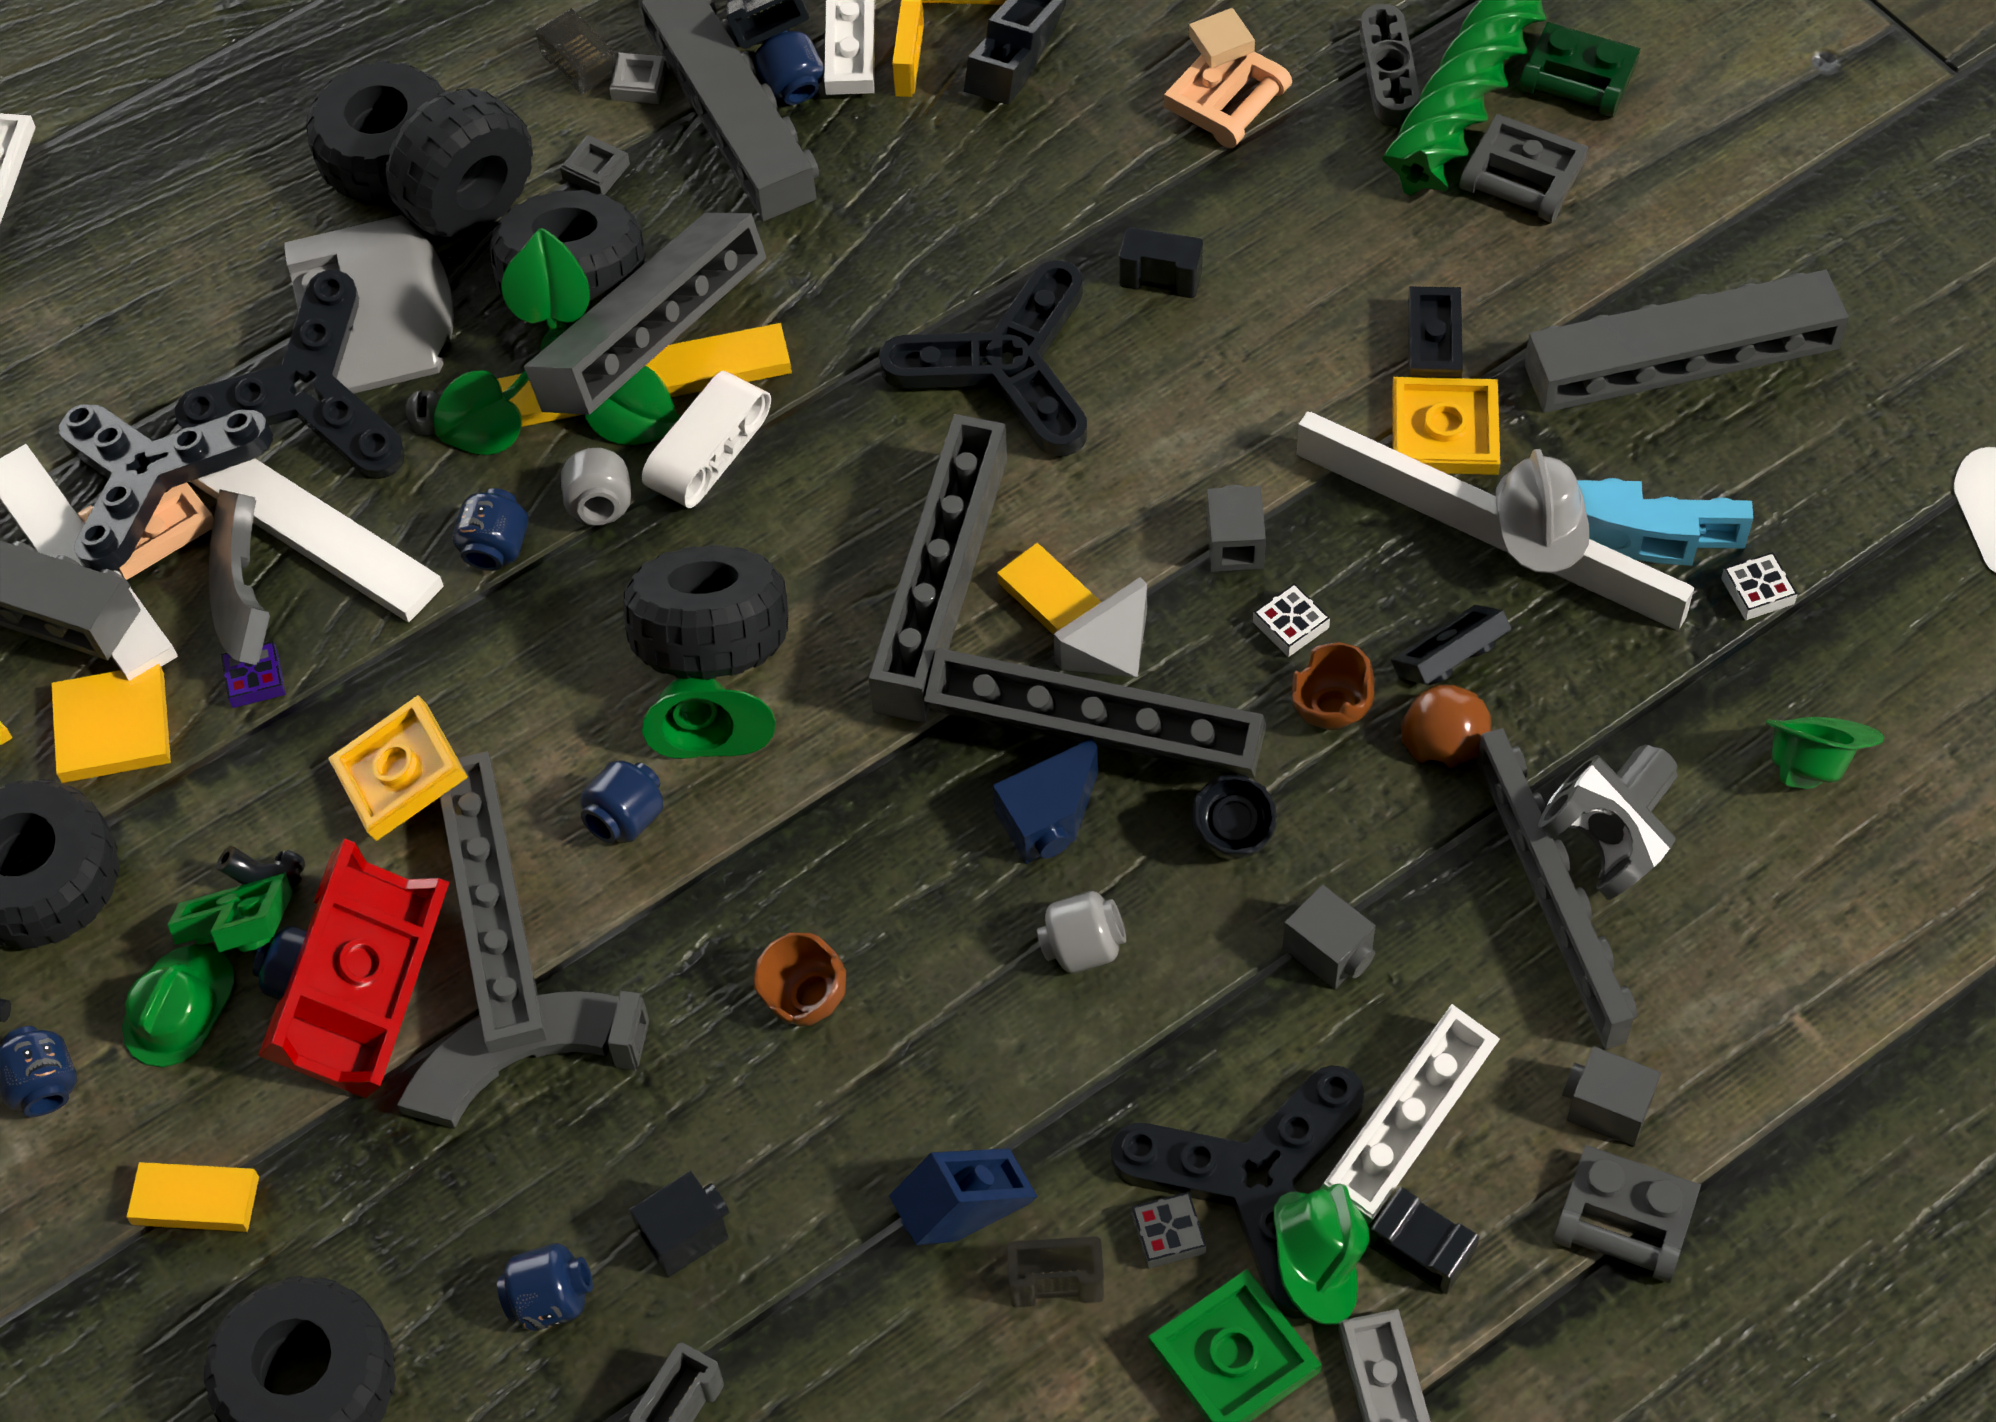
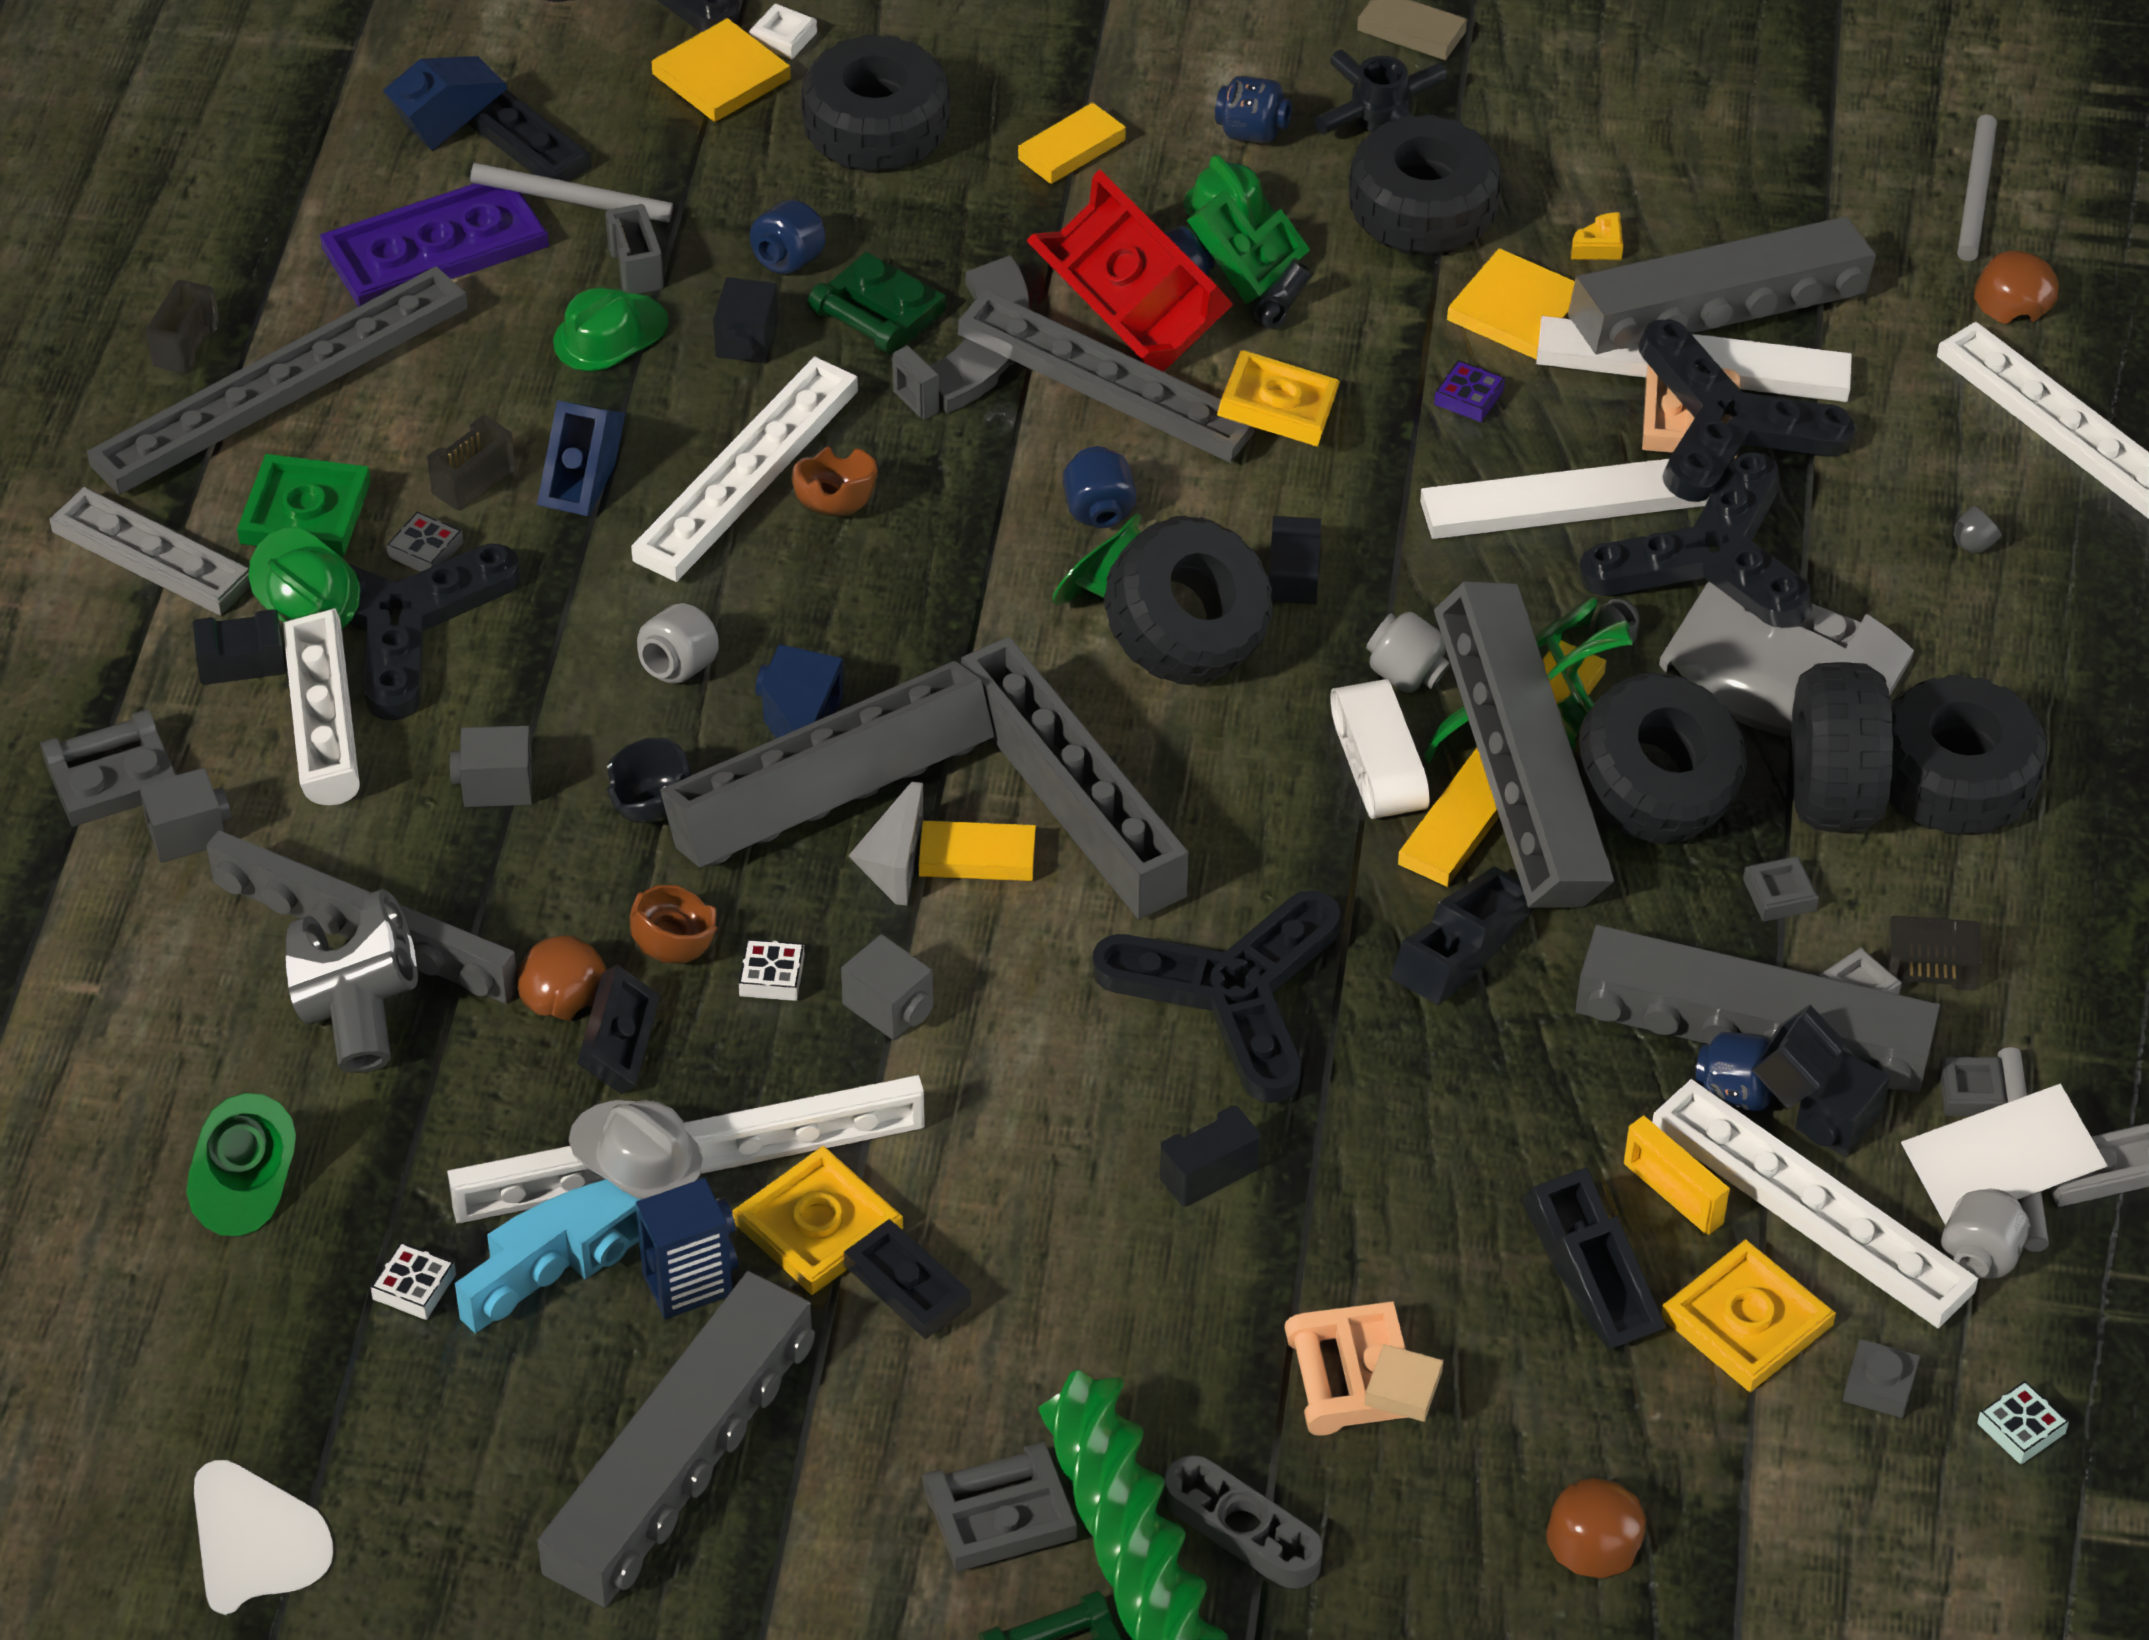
camera: 130 degrees right, 10 degrees down
dark grey tile [209,489,270,665] -> none
dark blue head [453,488,528,571] -> none
none -> green piece [553,287,669,372]
none -> white plate [631,357,858,582]
none -> dark blue brick [636,1178,738,1320]
none -> dark green plate [807,252,946,355]
none -> black piece [1269,515,1322,604]
none -> black slope [1390,866,1534,1005]
none -> dark grey hinge [1953,506,2002,553]

